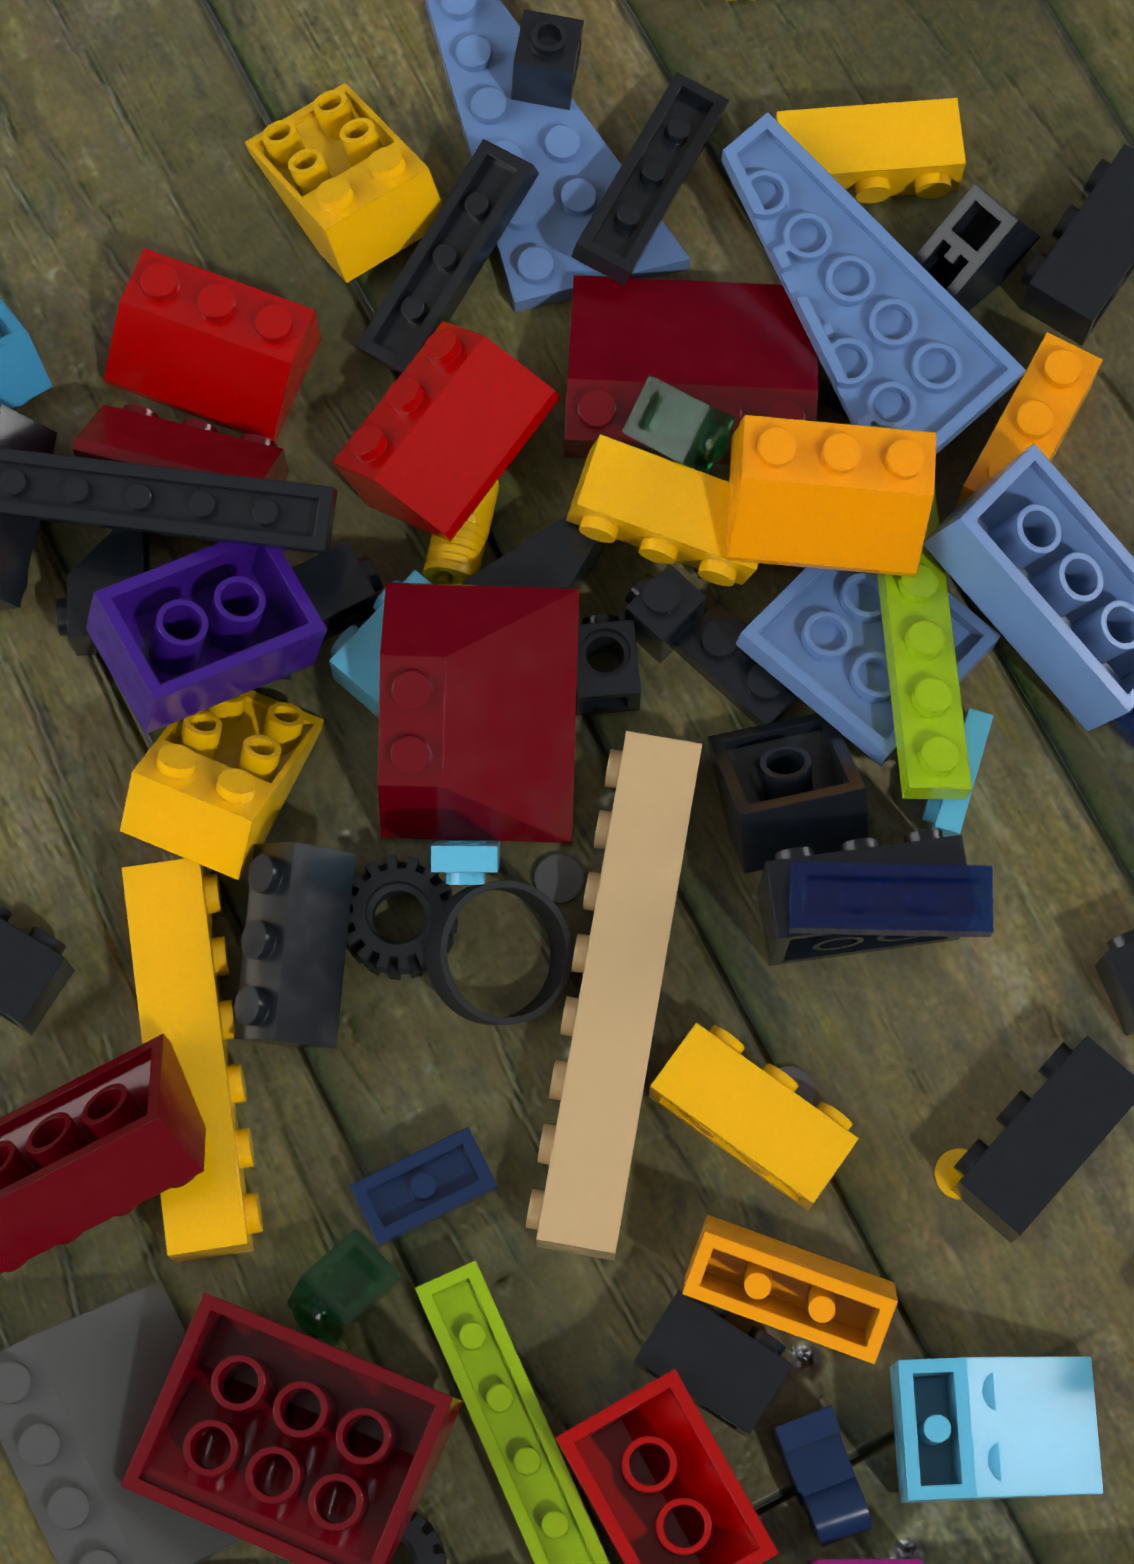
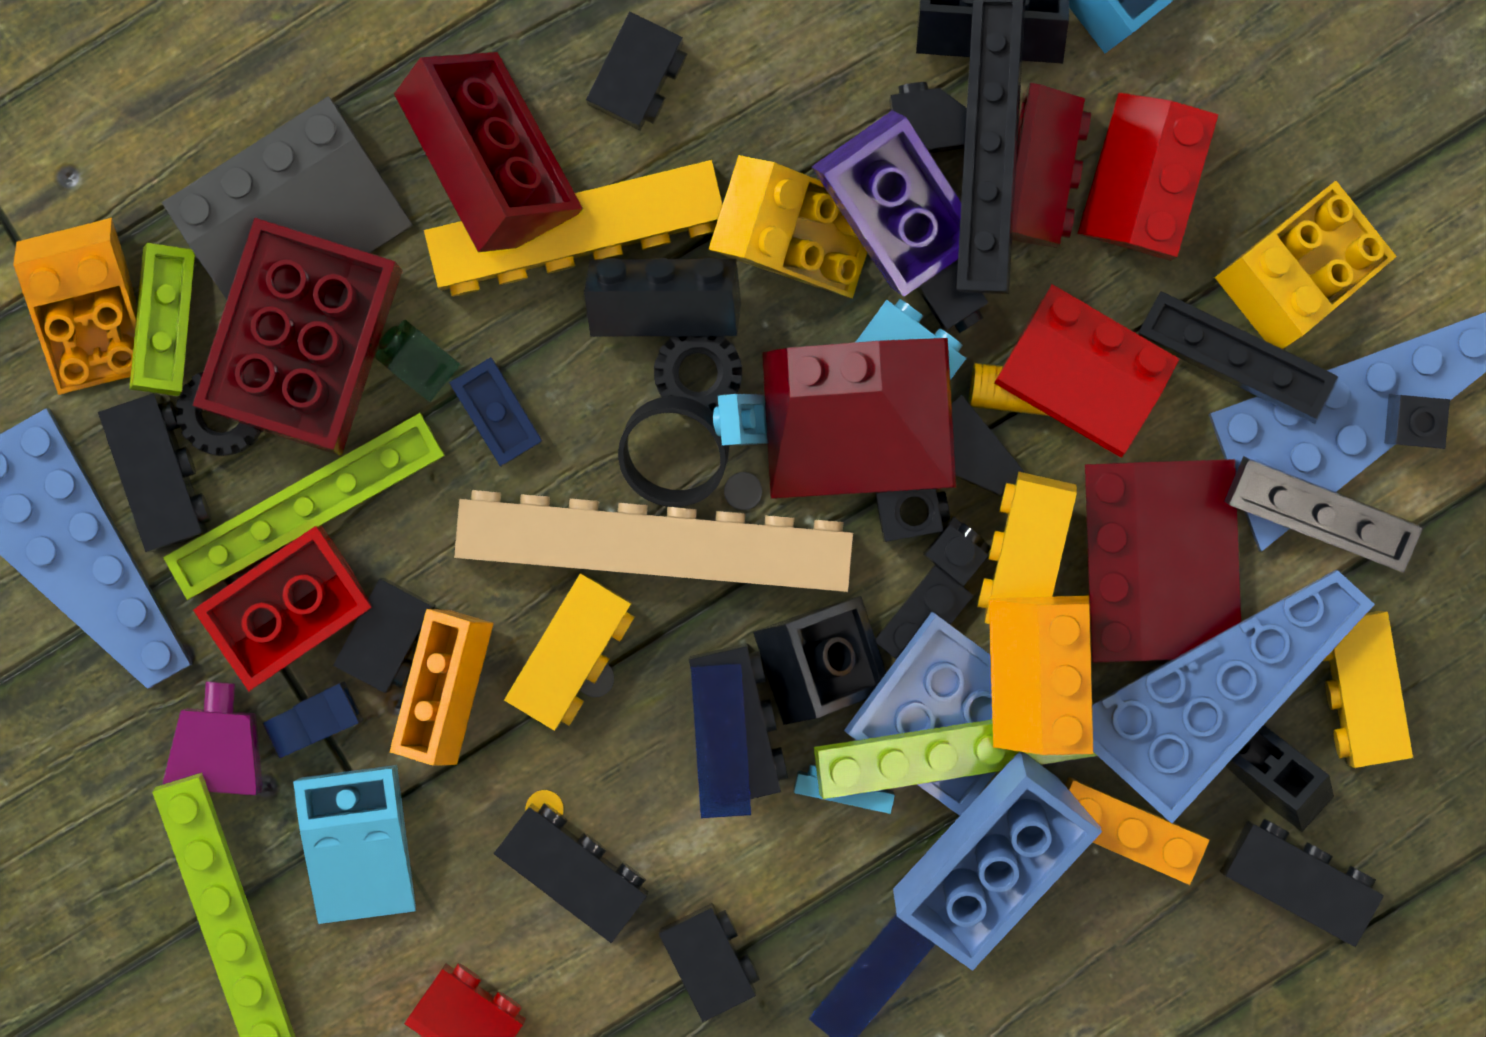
camera: 85 degrees right, 15 degrees up
clear green bracket [622,375,735,473] -> none

